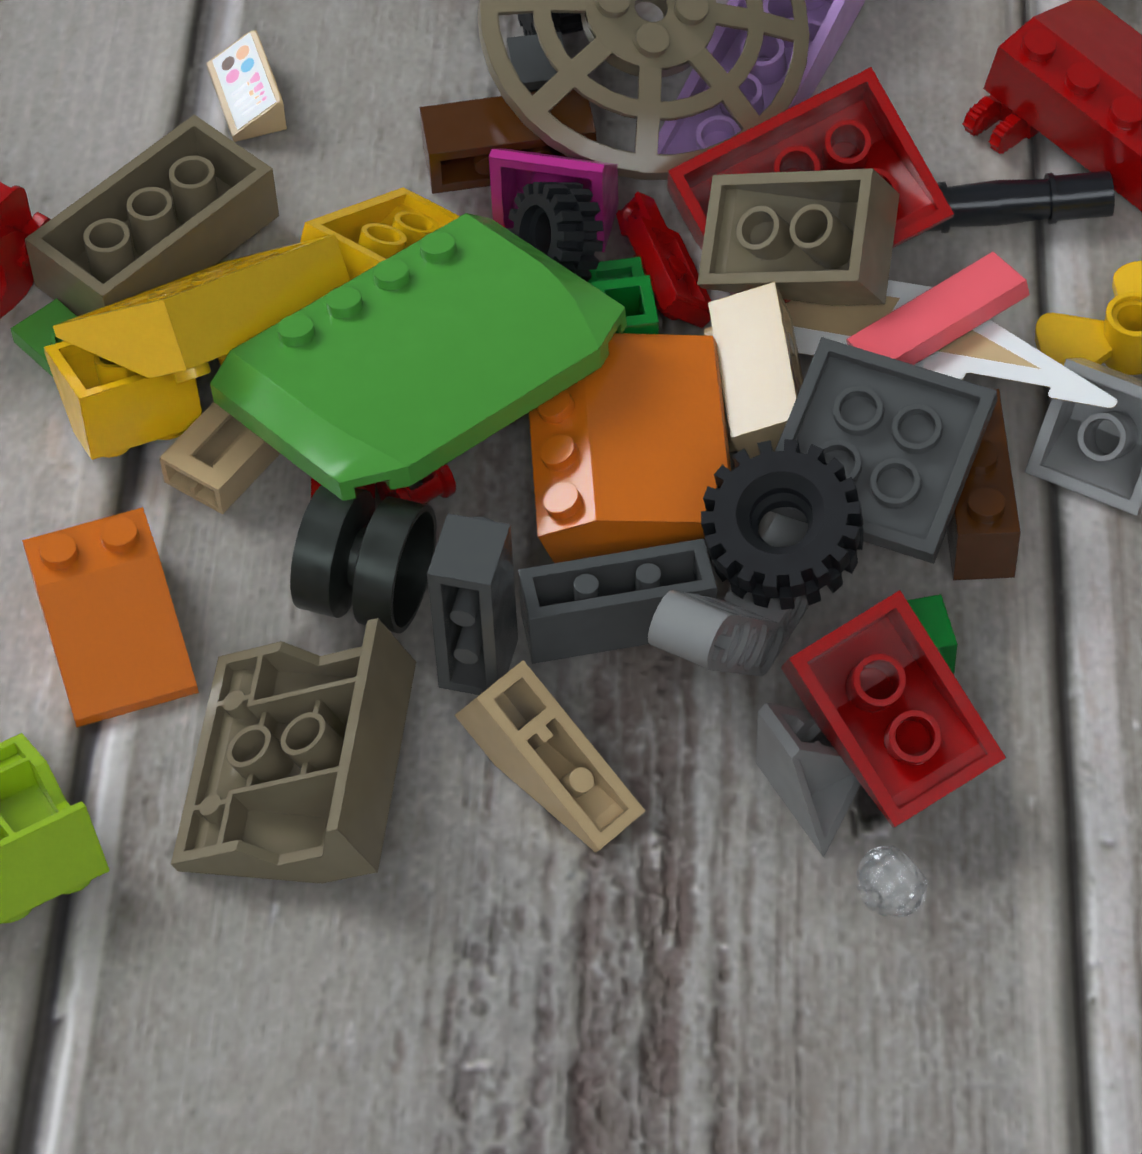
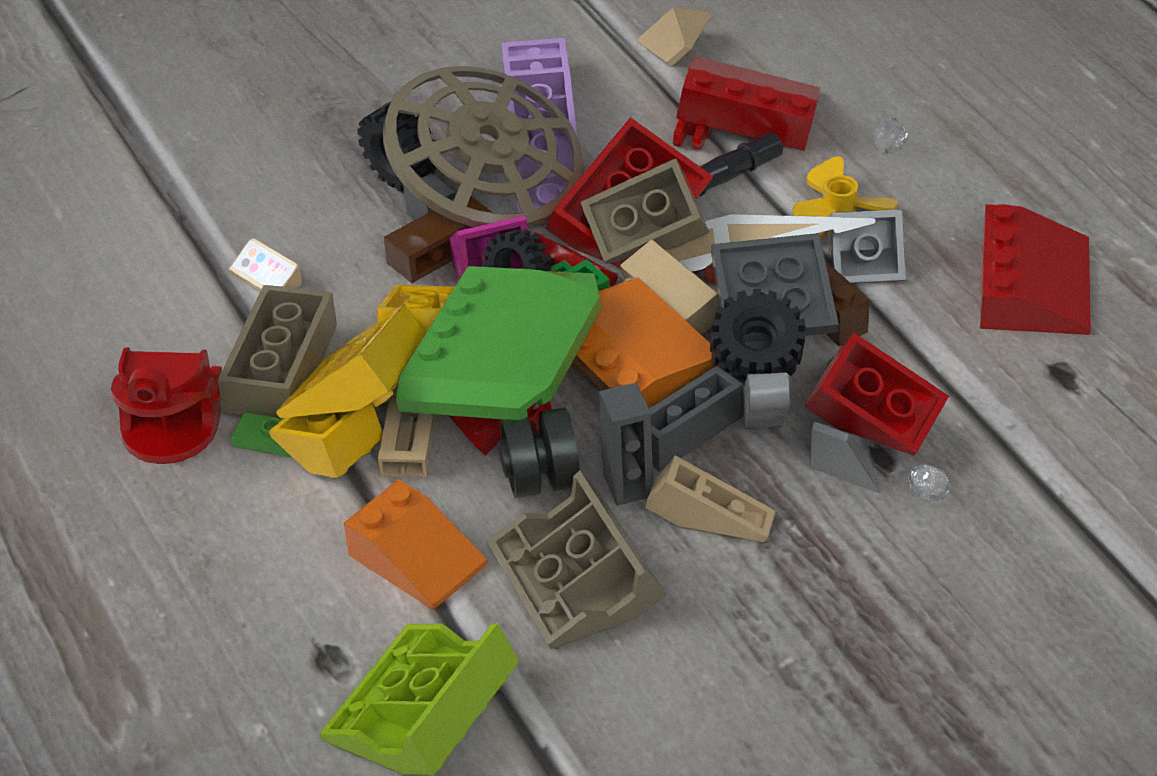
camera: 30 degrees left, 10 degrees down
coral tile [846,252,1030,365] -> none

